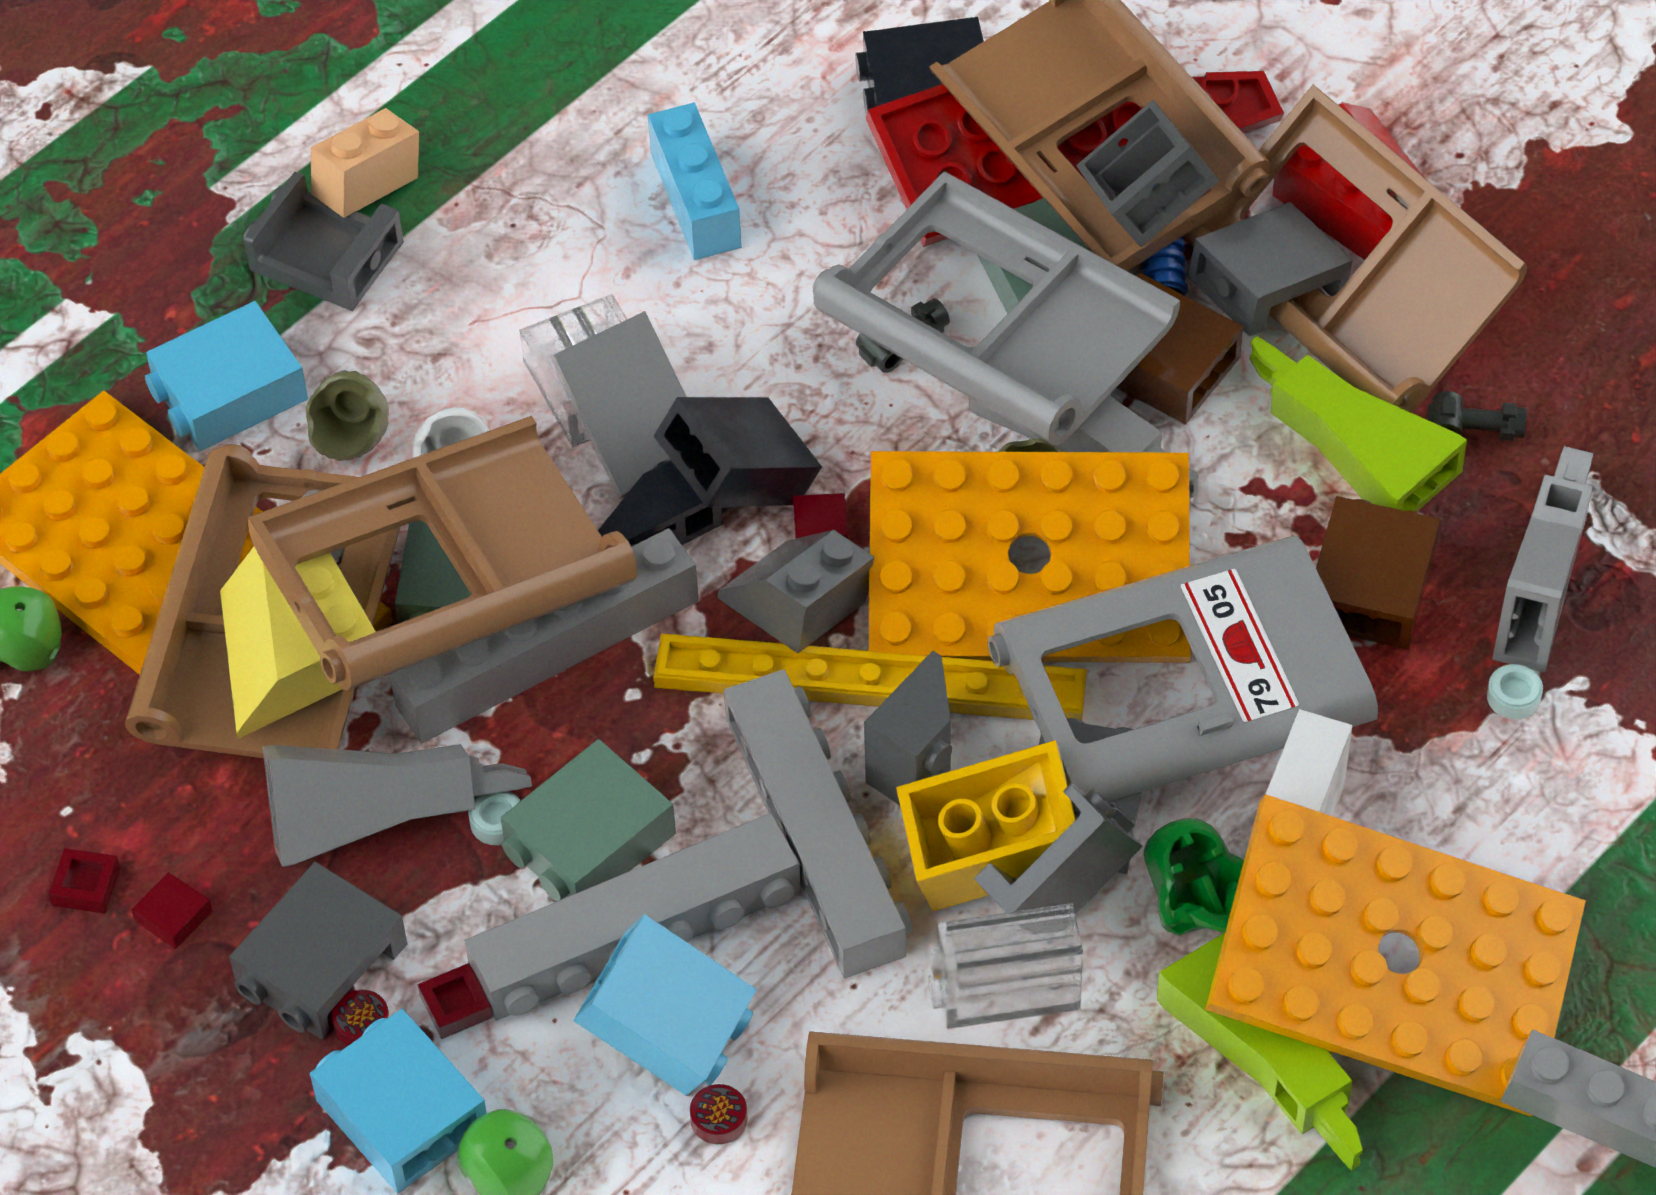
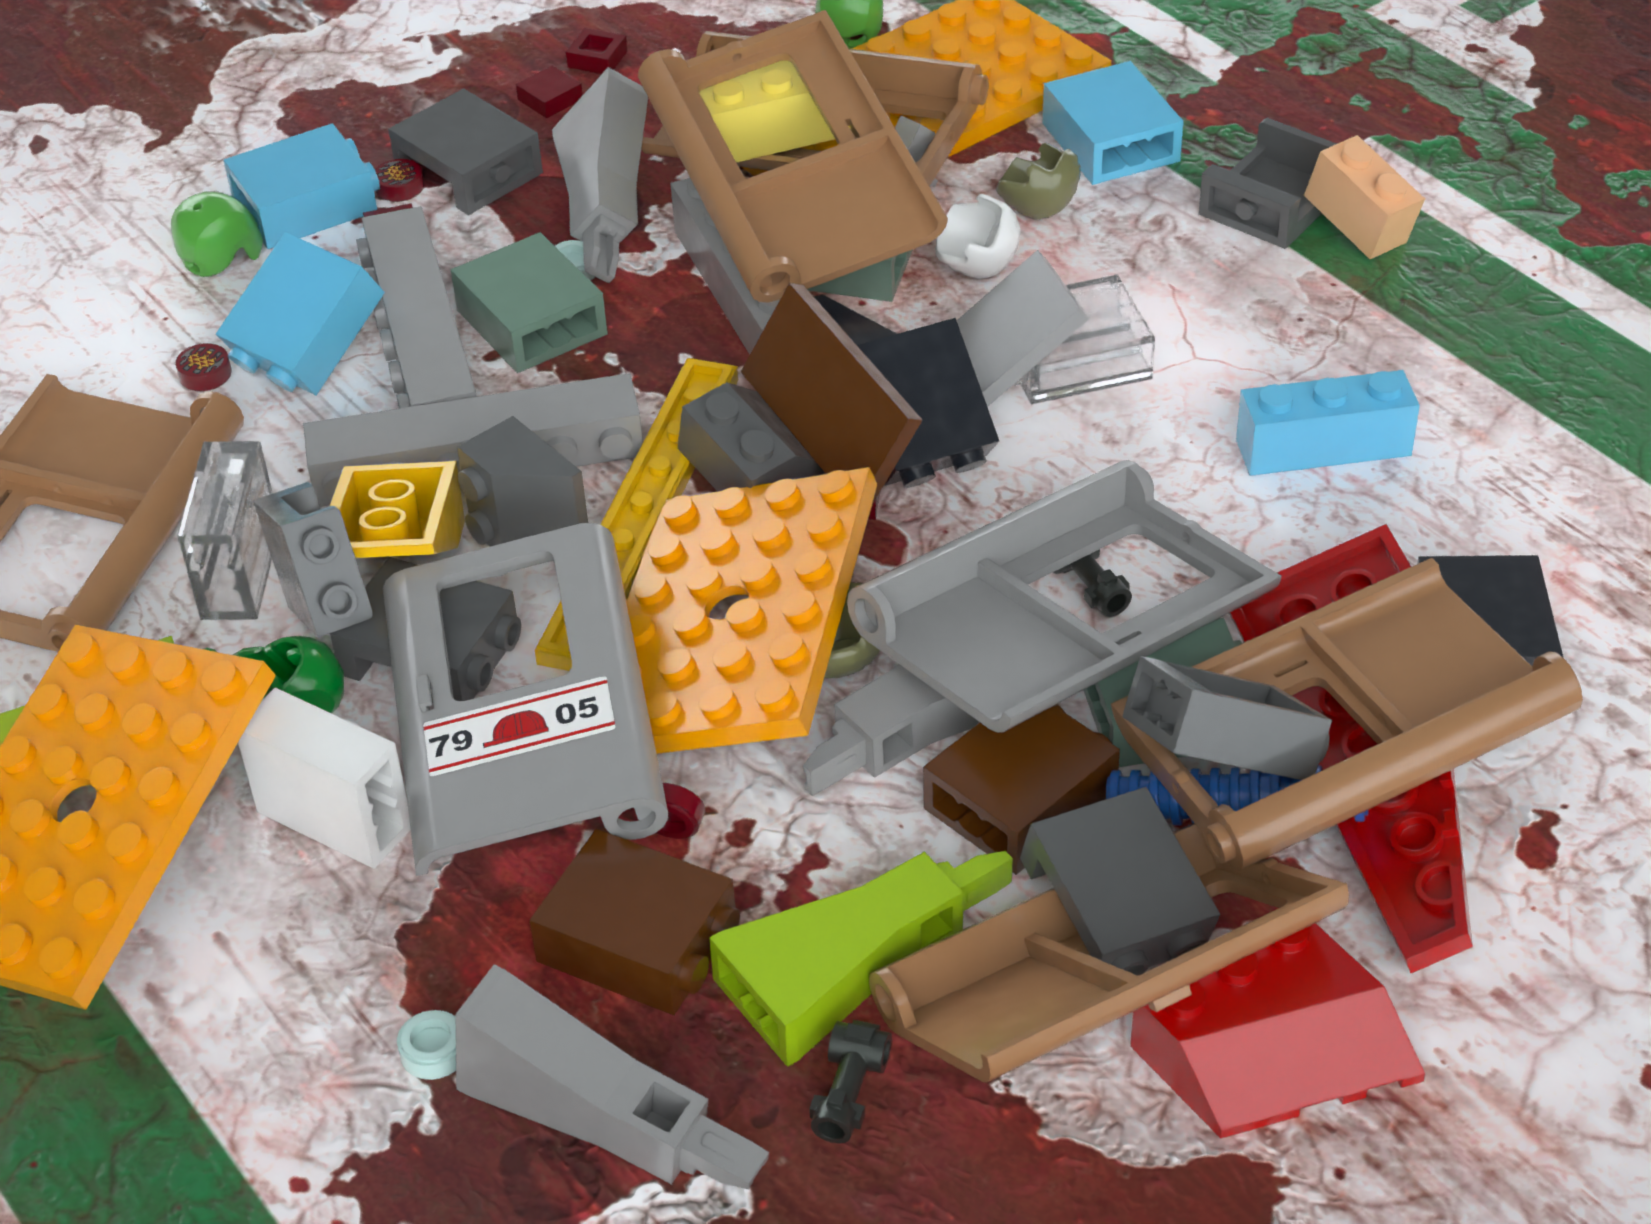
camera: 100 degrees right, 10 degrees down
none -> reddish brown tile [741,283,922,505]

